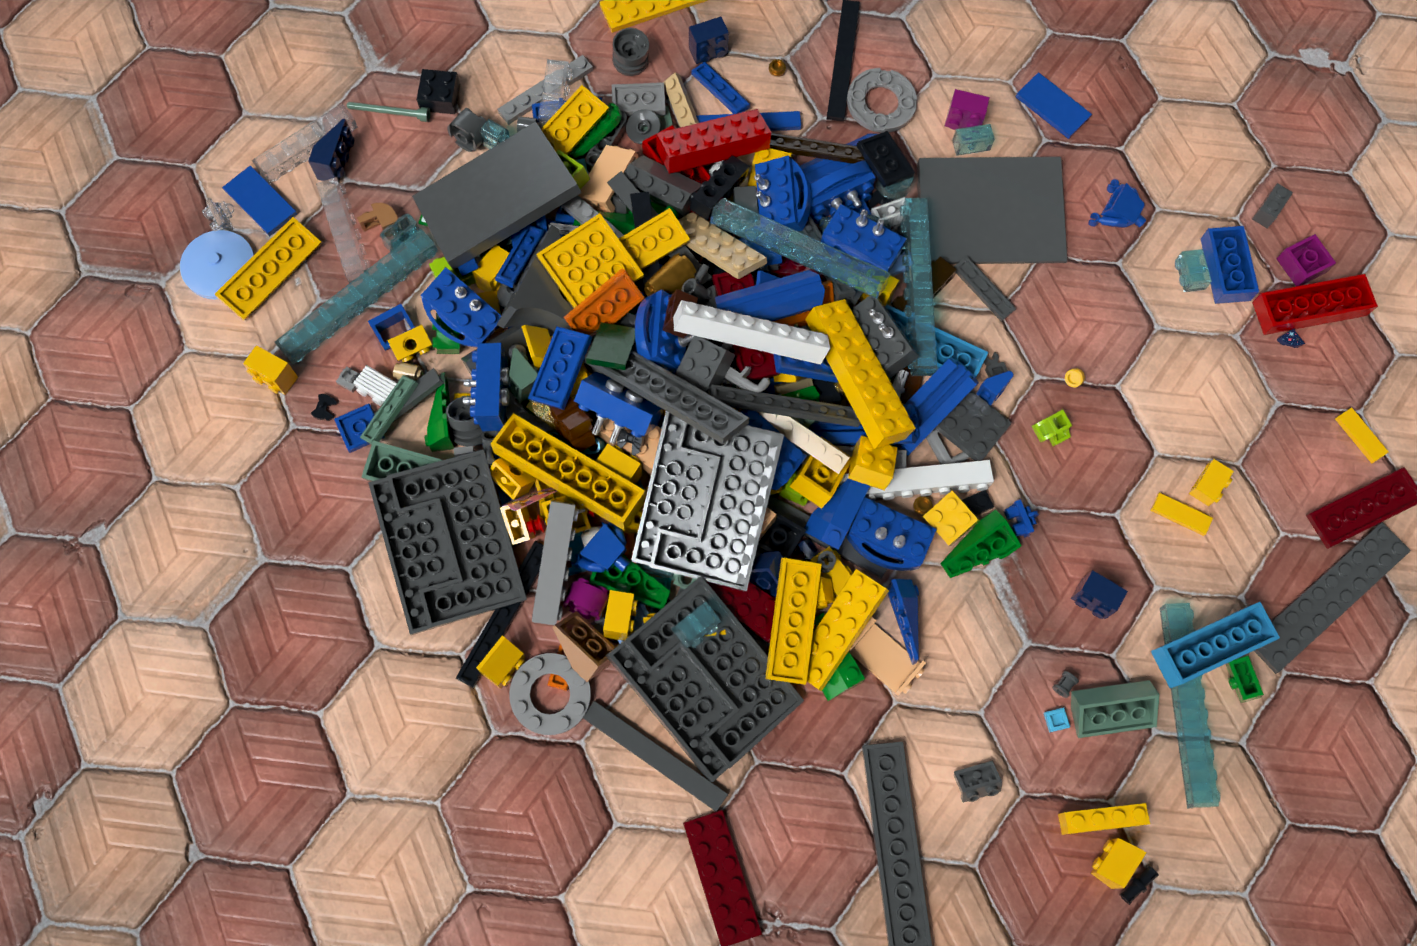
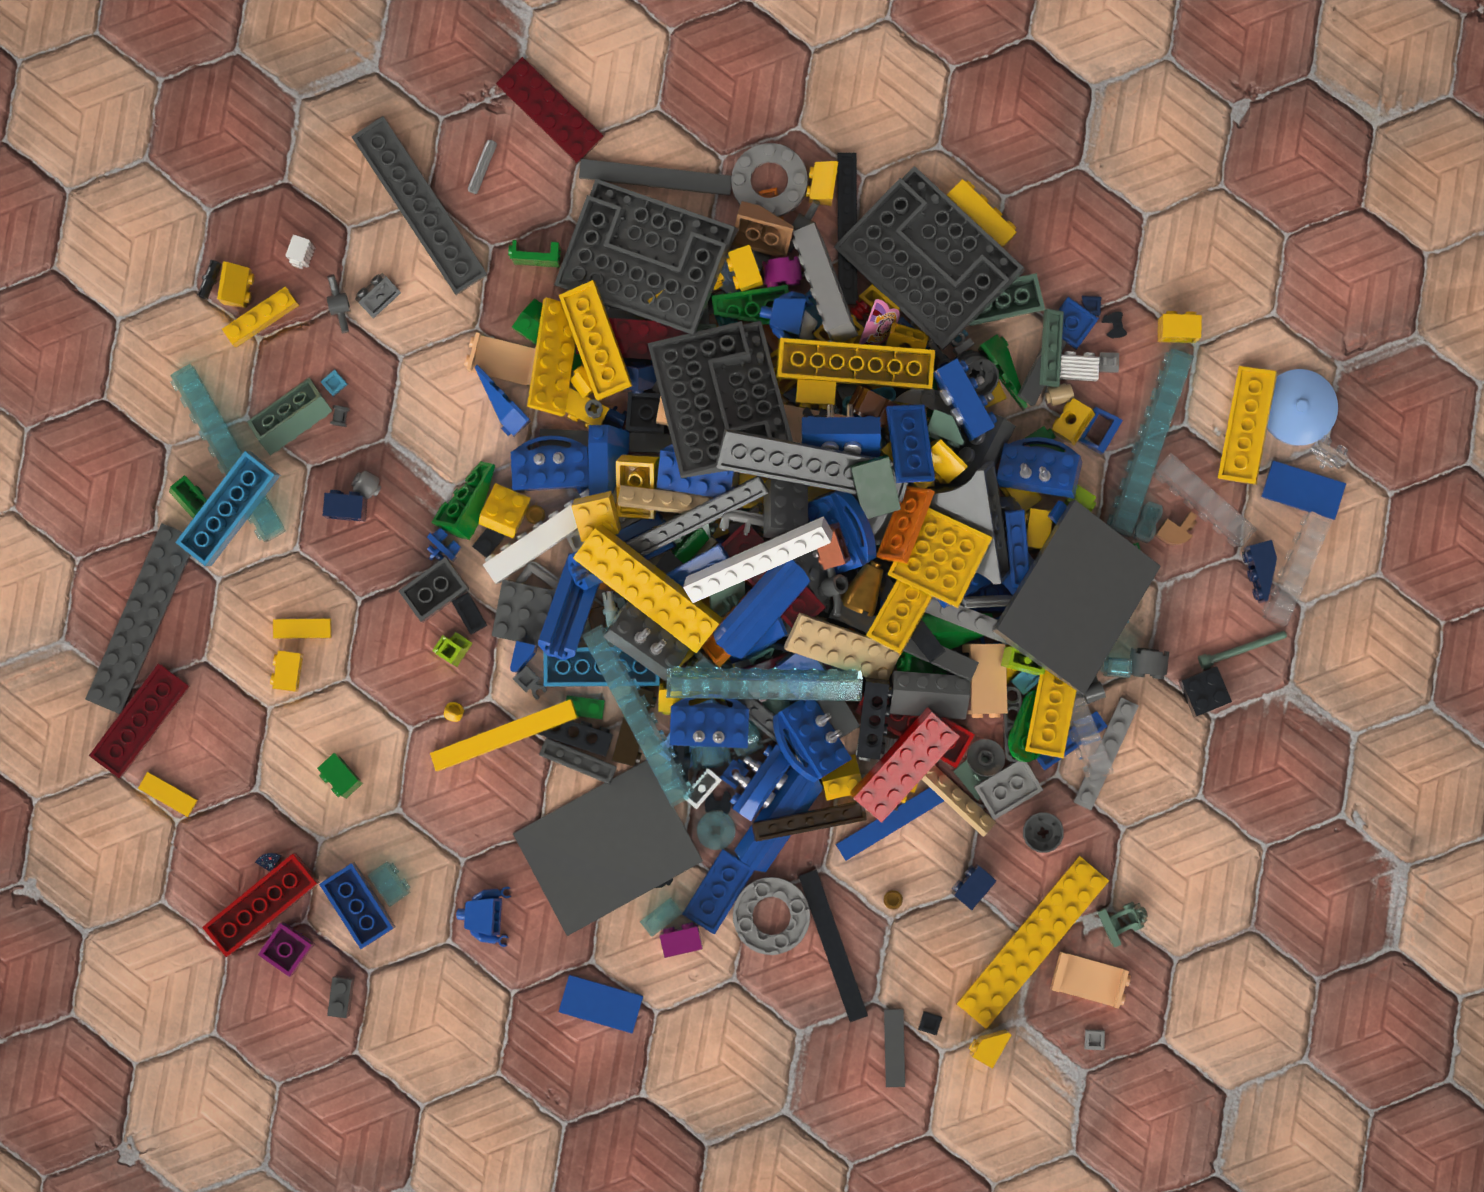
camera: 155 degrees right, 15 degrees up
clear light blue brick [671,602,721,648] -> none
blue tile [691,62,750,114] -> none
black plate [856,131,915,188] -> none
none -> white brick [286,235,316,269]
none -> green brick [317,753,363,799]
none -> dark grey piece [327,274,350,333]
none -> light grey head [351,471,381,499]
none -> dark grey brick [399,557,469,623]
none -> yellow tile [430,699,578,771]
none -> black plate [452,592,488,635]
none -> light grey axle [468,140,497,194]
none -> green panel [508,240,561,268]
none -> black brick [538,708,614,757]
none -> green plate [566,695,605,720]
none -> blue tile [682,849,754,935]
none -> dark grey piece [788,200,820,253]
none -> yellow brick [946,179,1017,247]
none -> dark blue tile [1082,296,1101,317]

